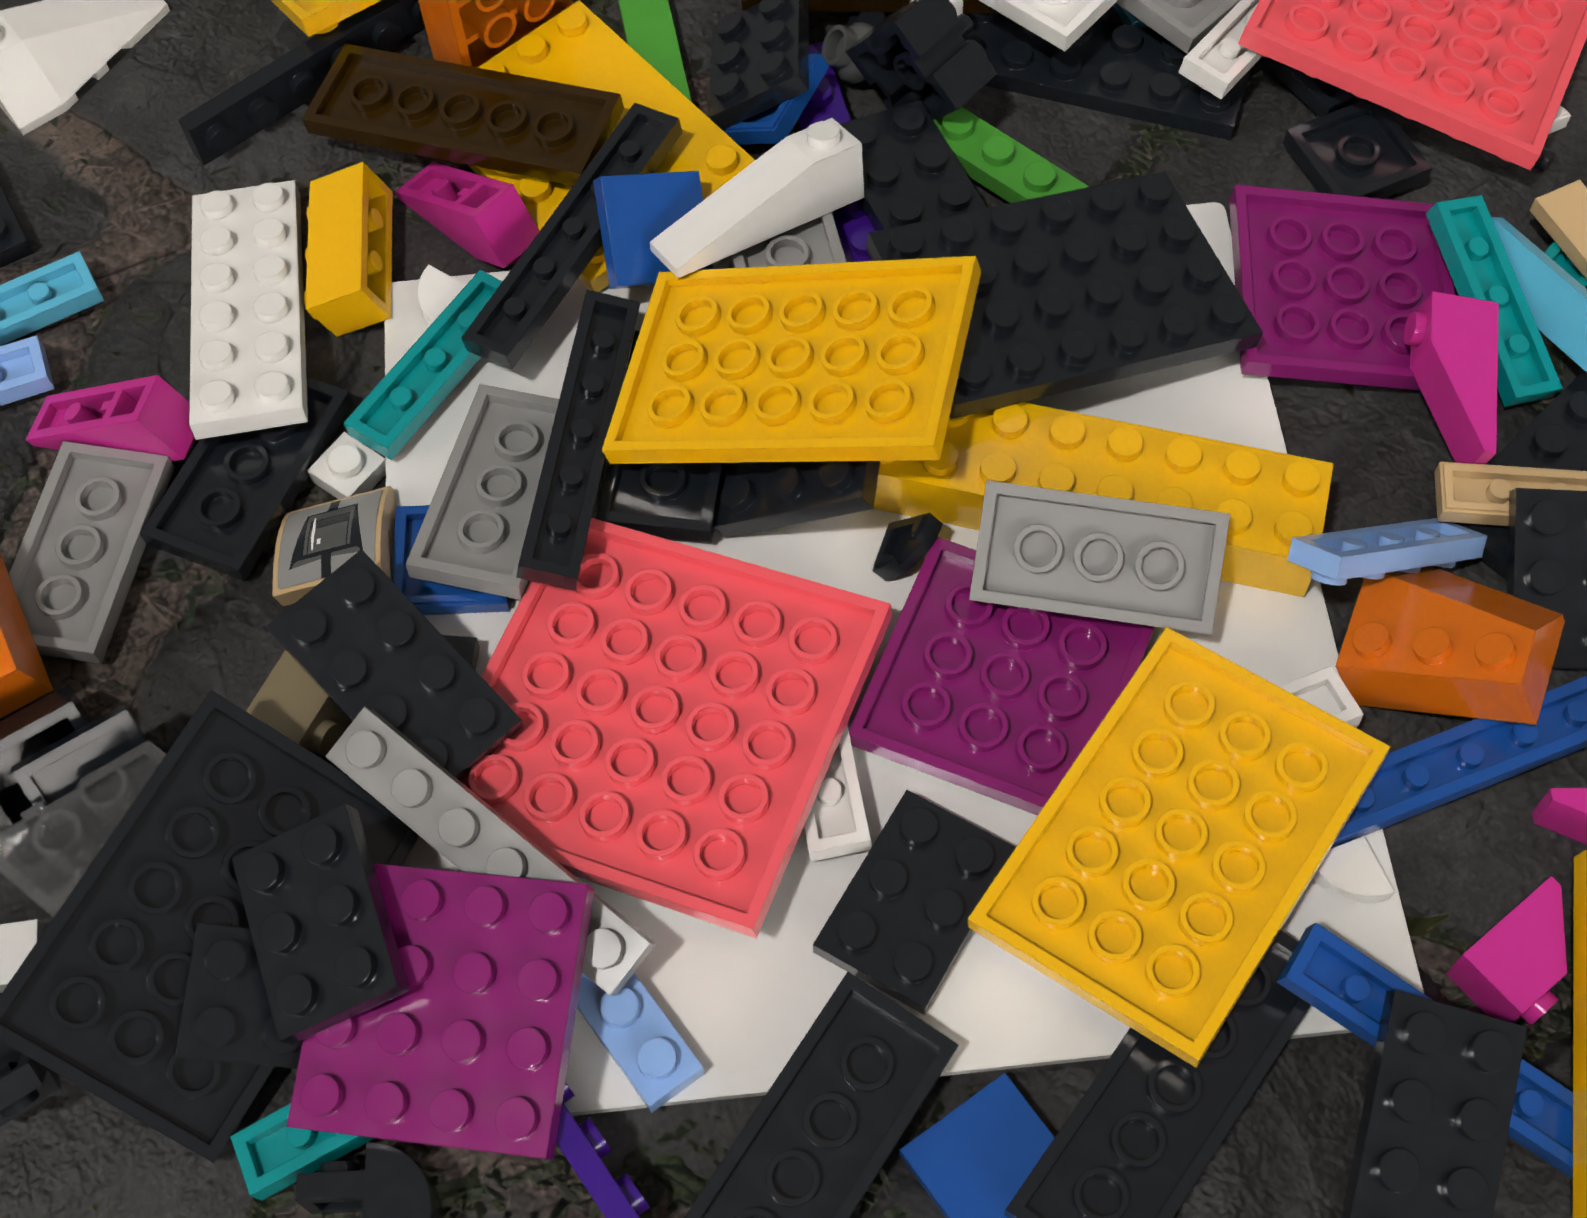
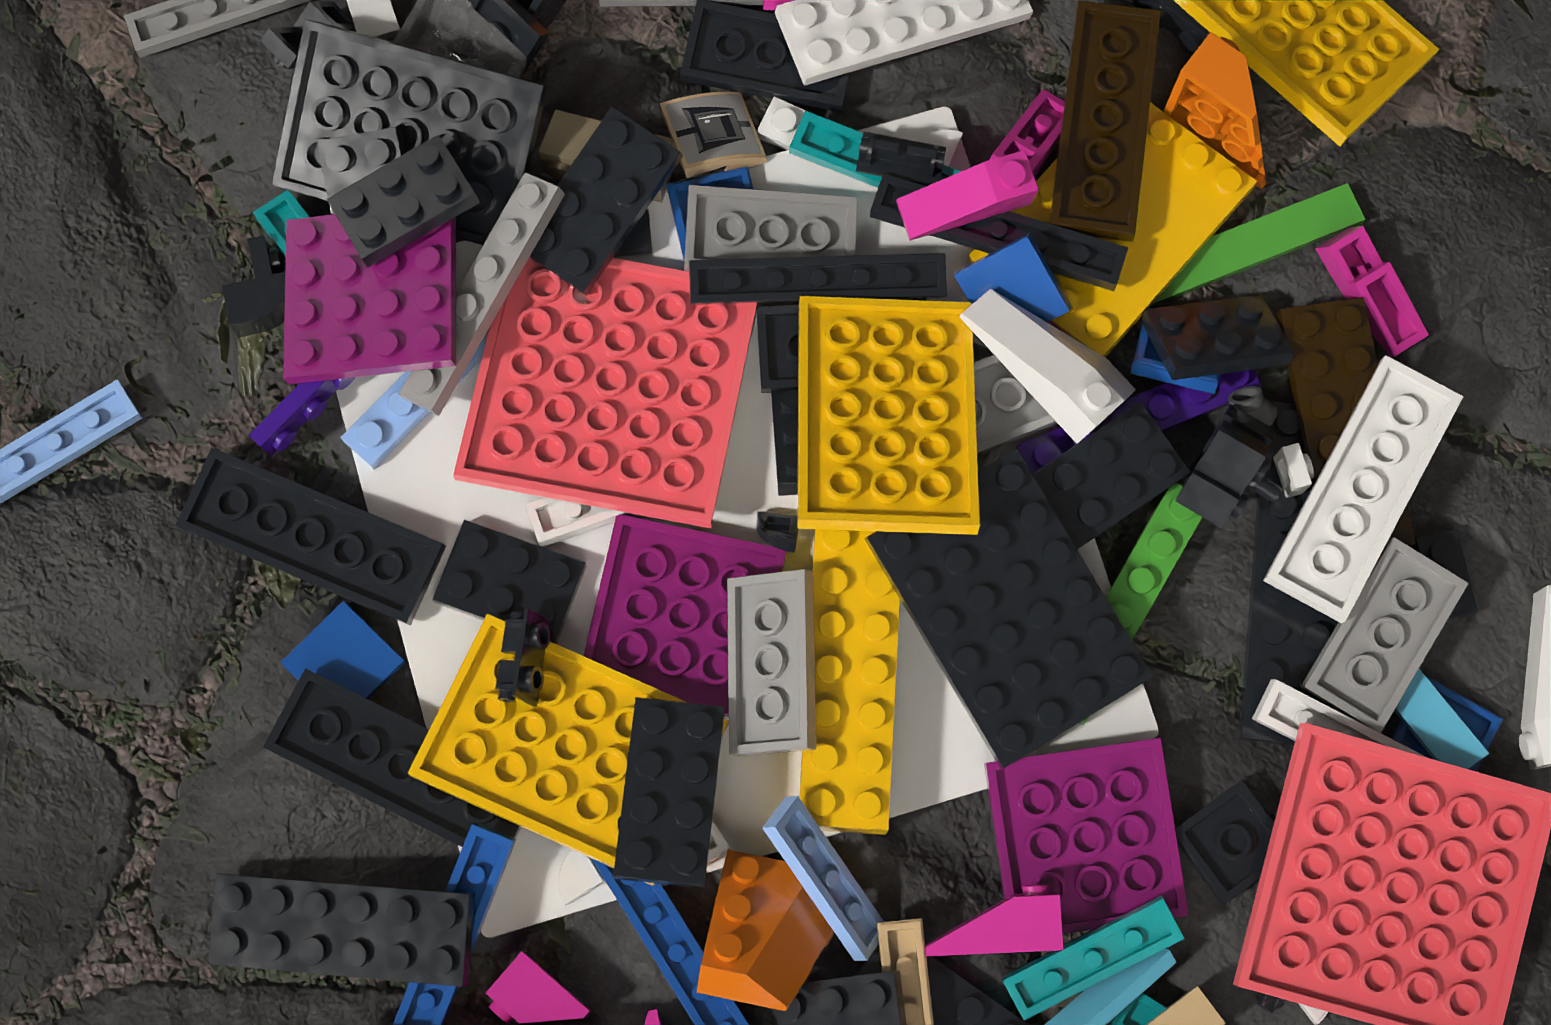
camera: 75 degrees right, 15 degrees up
yellow brick [303,162,393,337] -> none
none -> black hinge [495,608,550,707]
none -> black plate [613,697,725,889]
none -> black hinge [856,131,947,186]
none -> dark pink slope [896,150,1038,241]

